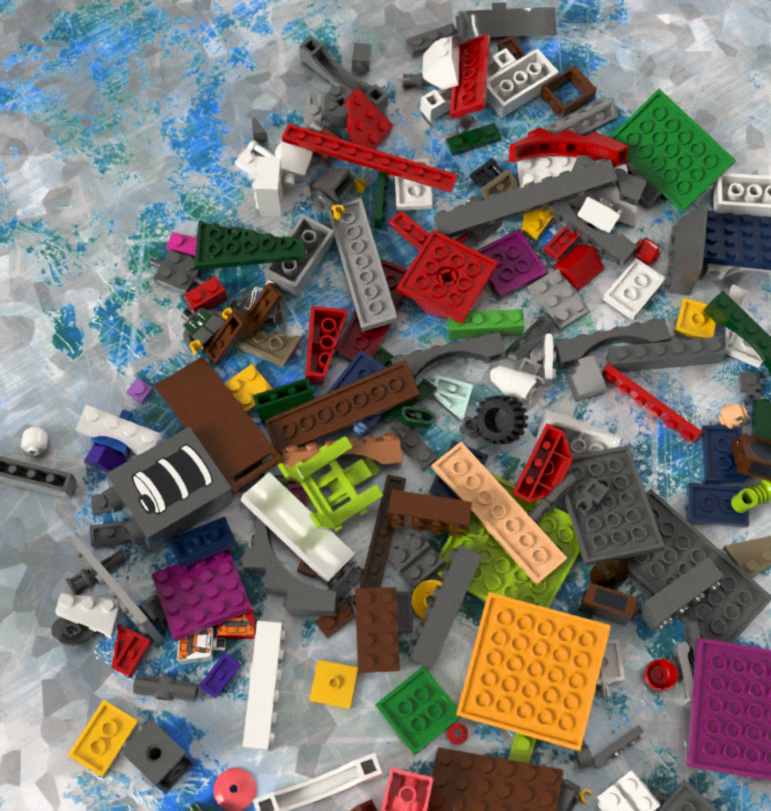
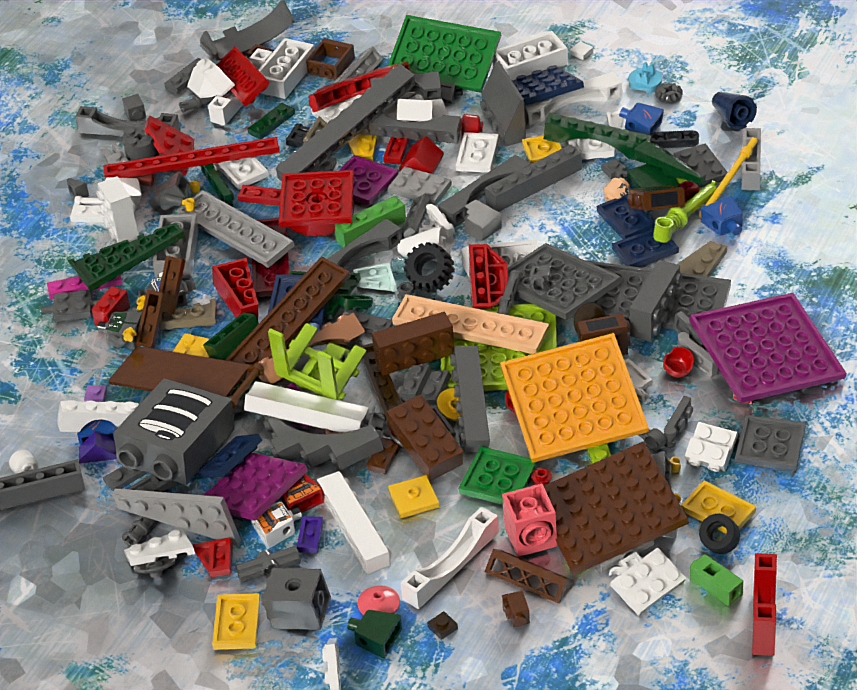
camera: 25 degrees left, 25 degrees down
red plate [602,363,702,444] -> none

